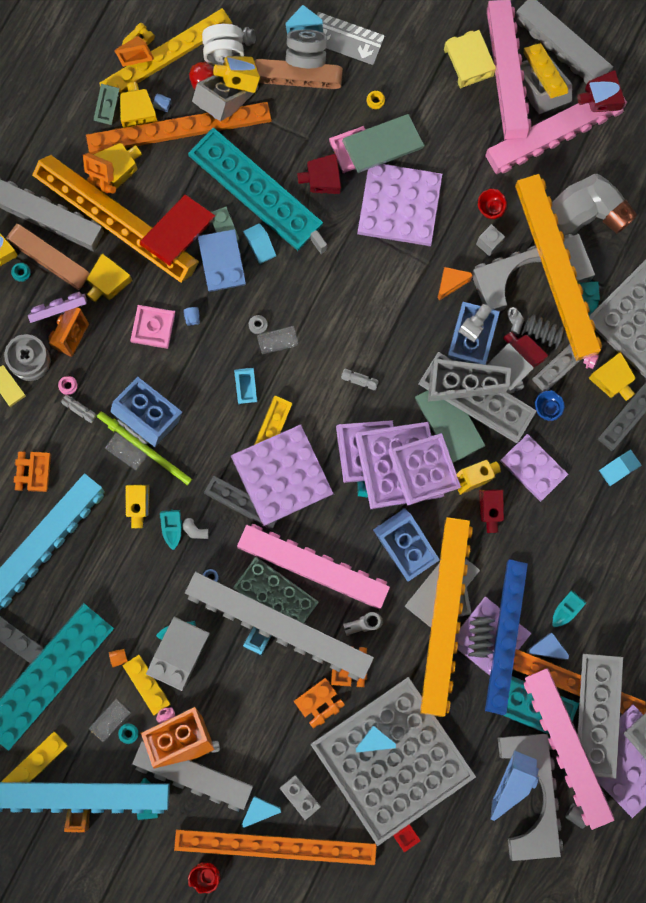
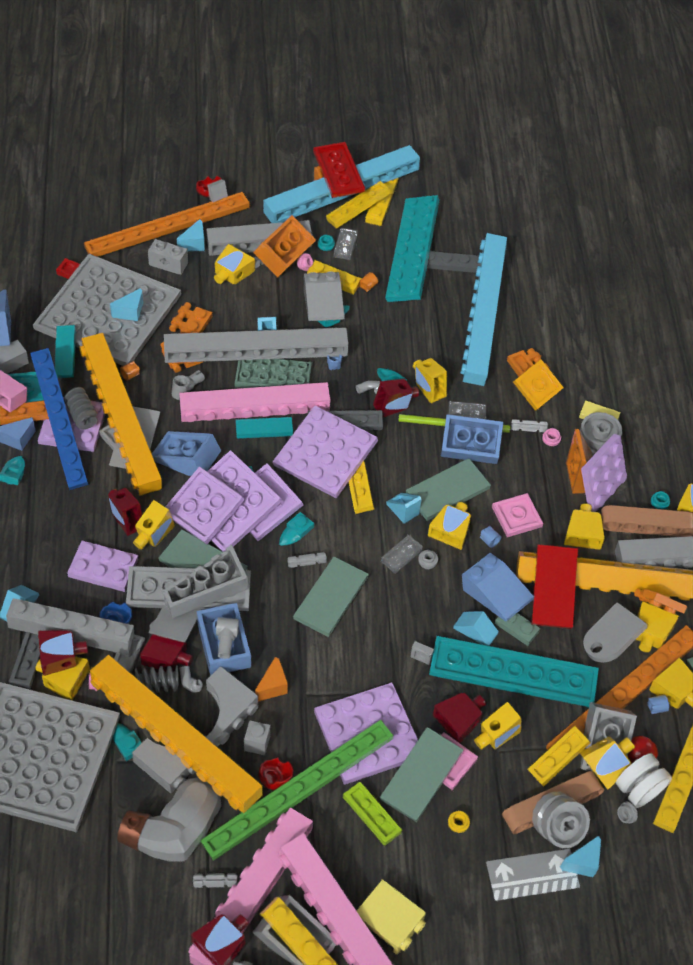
camera: 150 degrees right, 25 degrees down
none -> light grey brick [6,598,134,655]
none -> dark red torso [38,630,88,676]
none -> teal tile [55,325,76,378]
none -> orange hose [120,361,140,381]
none -> light grey axle [193,873,237,888]
none -> bright green plate [200,720,393,861]
none -> light grey tile [208,179,228,202]
none -> yellow torso [214,244,255,284]
none -> teal tile [236,417,293,439]
none -> teal plate [279,512,314,546]
none -> sand green tile [293,557,368,637]
none -> red tile [313,142,365,198]
none -> yellow plate [326,181,391,229]
none -> lime plate [343,782,402,846]
none -> dark red torso [373,379,419,418]
none -> sand green tile [406,458,491,521]
none -> yellow torso [428,502,471,550]
none -> yellow torso [474,702,521,750]
none -> light orange plate [513,359,563,410]
none -> yellow plate [528,726,590,787]
none -> light grey tile [583,603,647,662]

